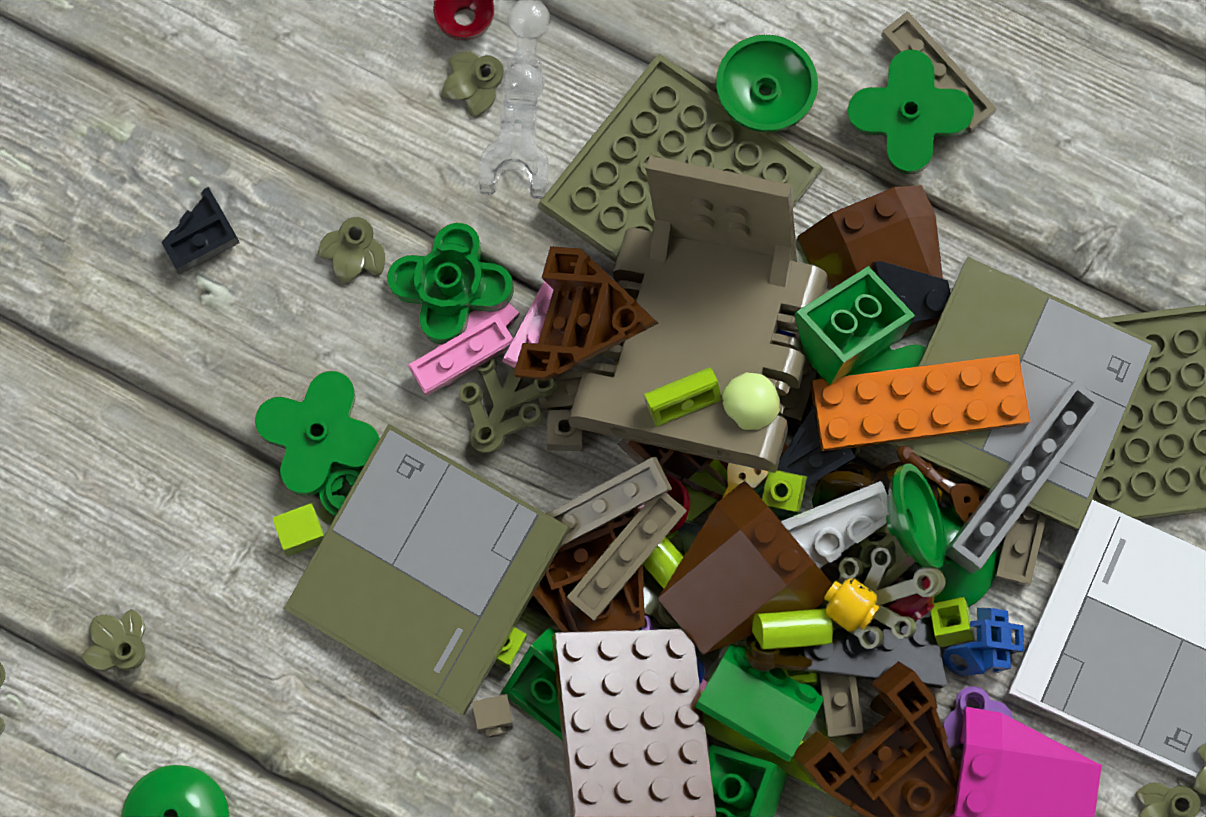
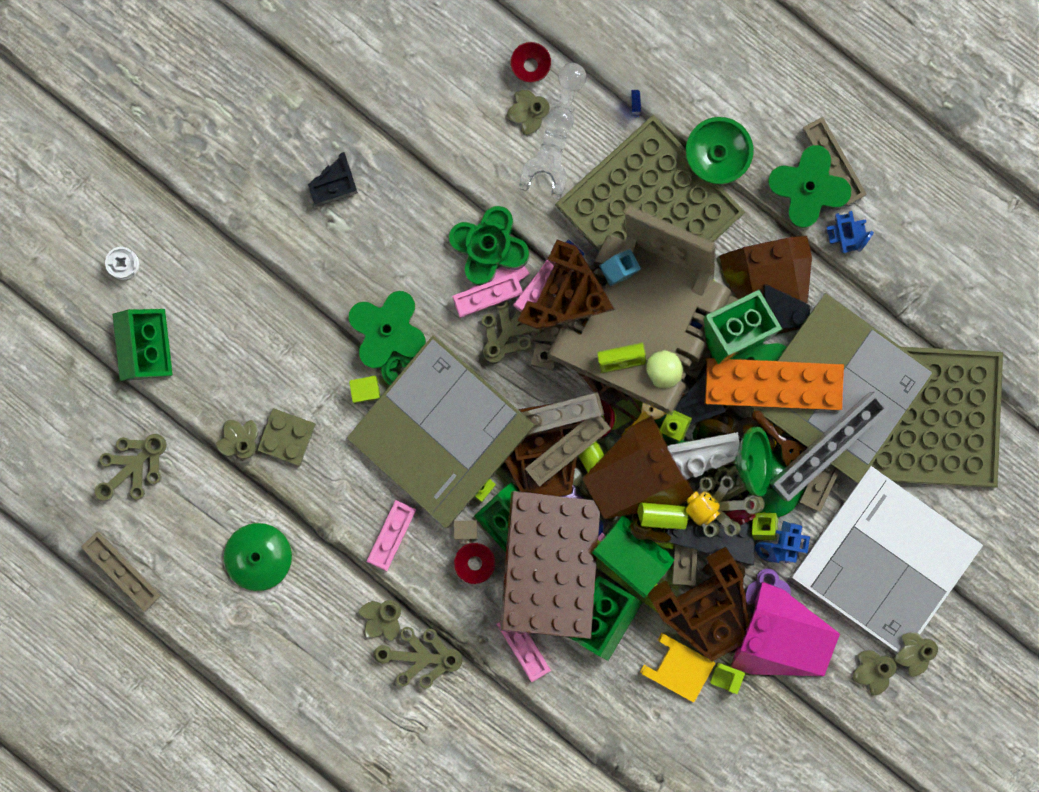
camera: 15 degrees right, 10 degrees up
olive plate [318,217,385,284] -> none
none -> olive plate [258,408,316,466]
none -> bright pink tile [366,500,416,571]
none -> dark red piece [454,543,496,584]
none -> medium azure brick [600,249,641,286]
none -> clear blue tile [630,90,641,117]
none -> blue piece [827,211,874,253]

